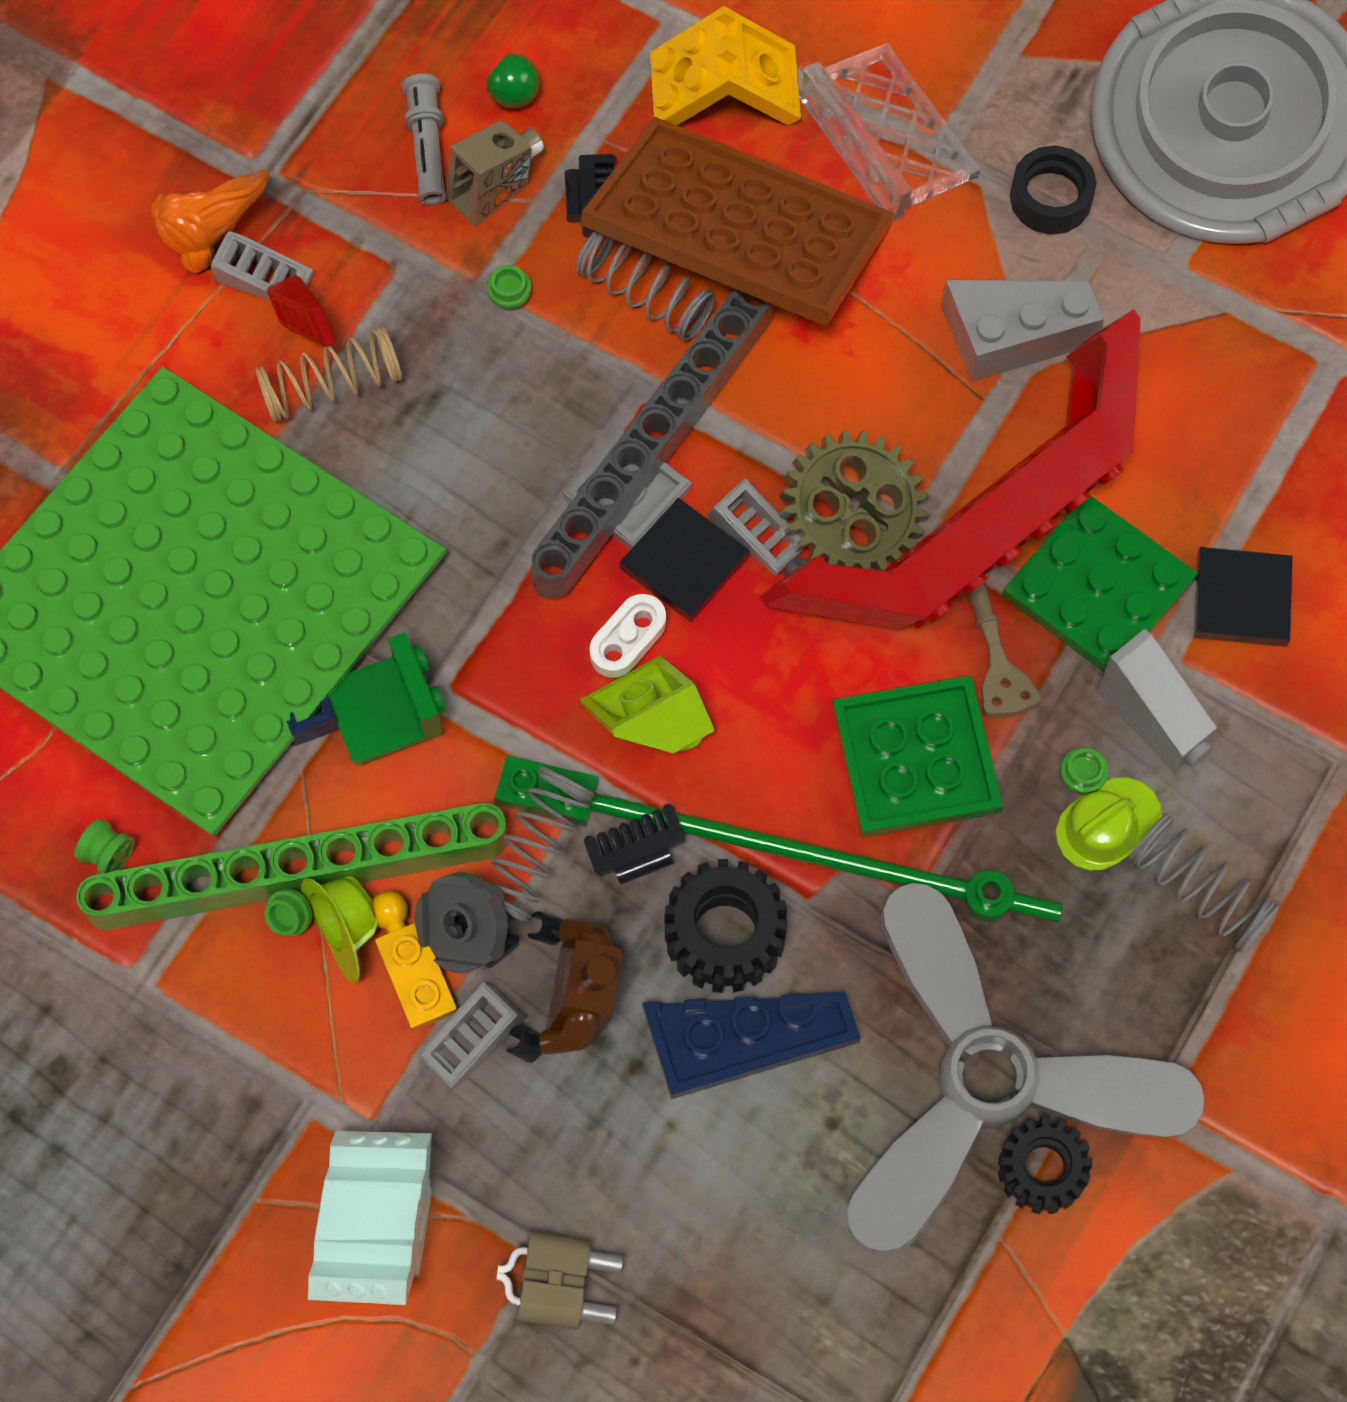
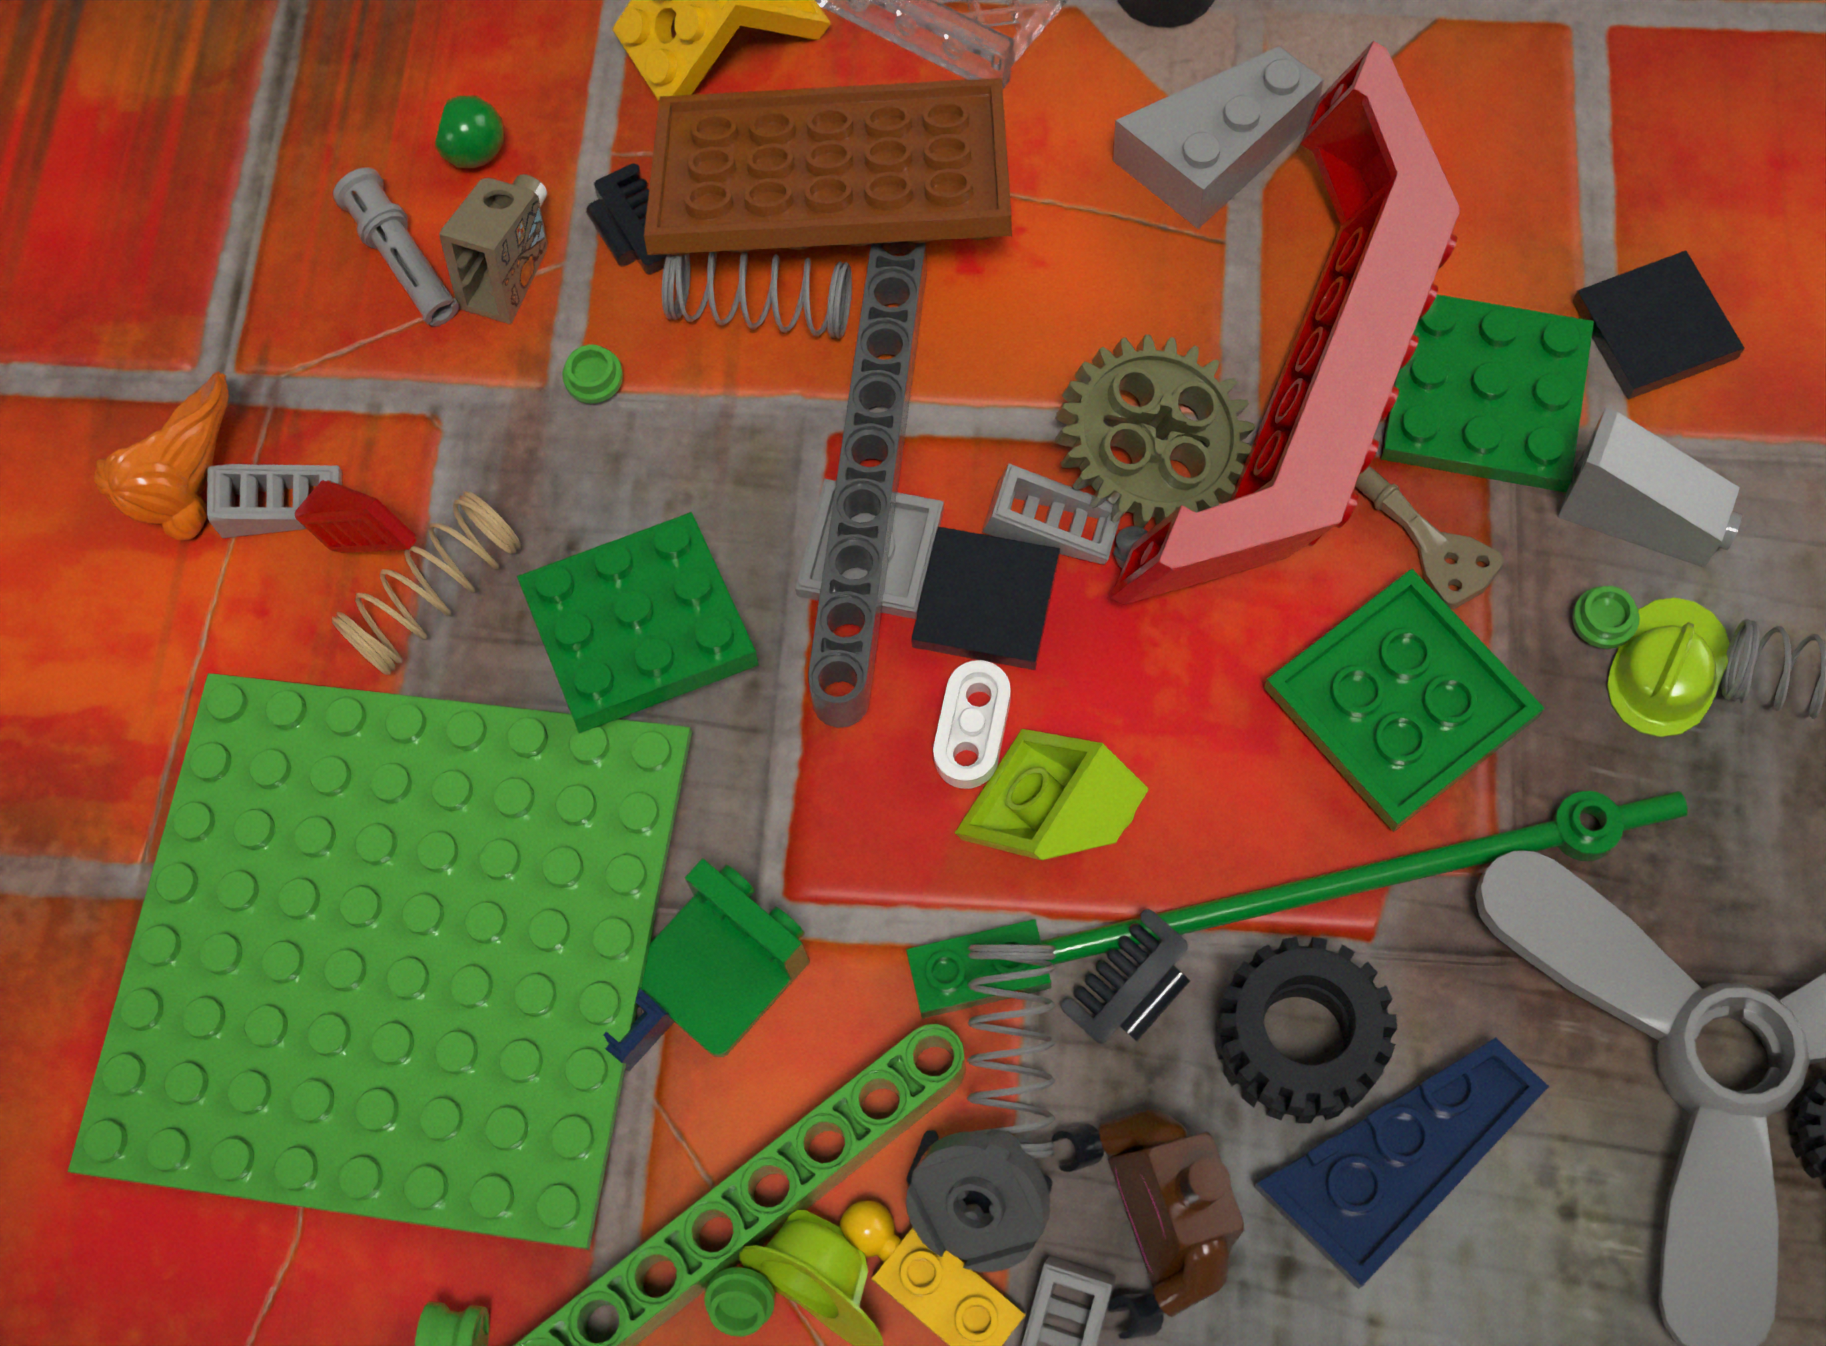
camera: 20 degrees left, 0 degrees up
none -> green plate [517,512,759,734]

